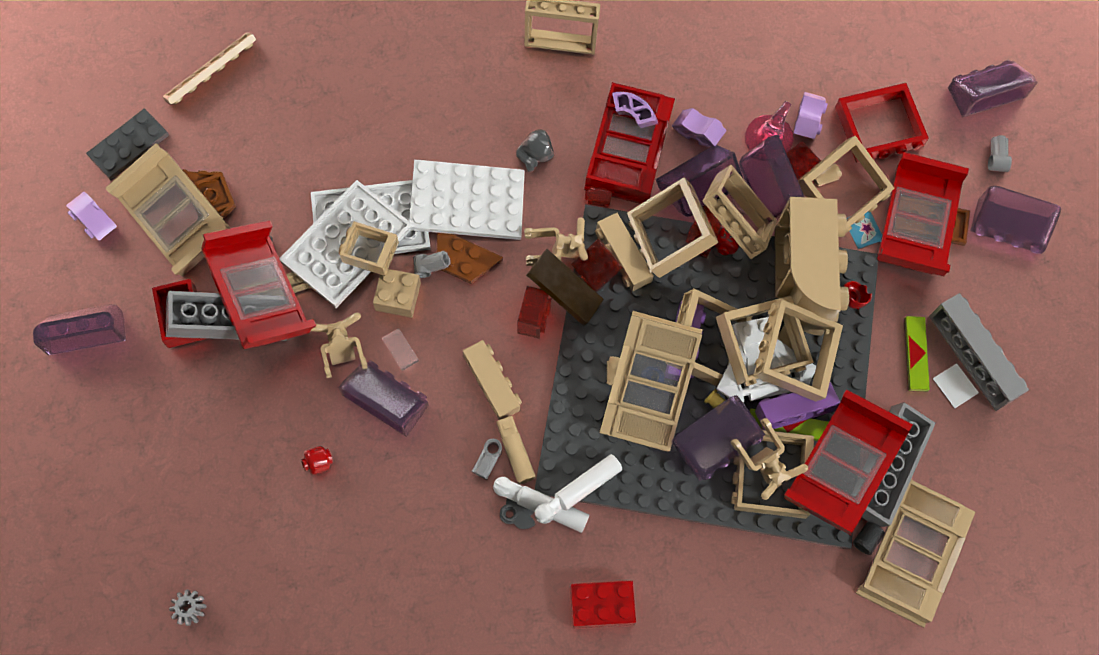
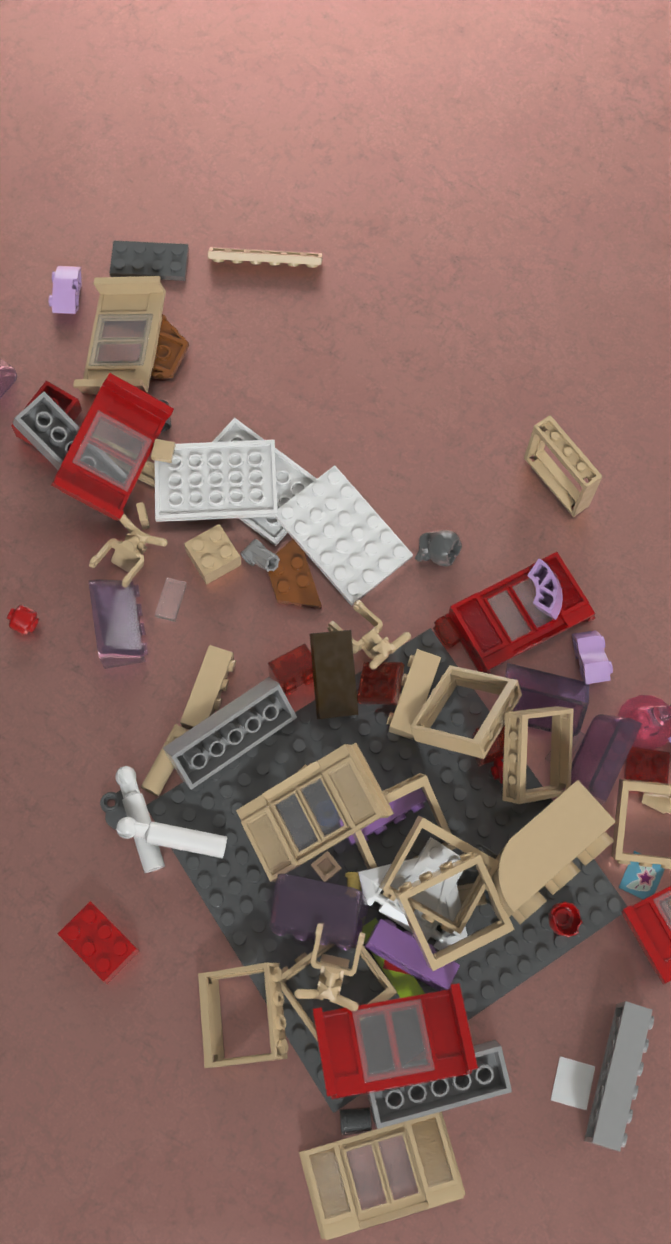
camera: 50 degrees right, 0 degrees up
tan window [338,221,399,276] -> none
light grey piece [472,438,502,479] -> none
lime tile [904,316,930,392] -> none
none -> tan tile [136,502,150,529]
none -> tan tile [151,439,176,463]
none -> light grey brick [163,677,297,790]
none -> tan window [198,963,288,1068]
none -> tan plate [311,851,342,883]

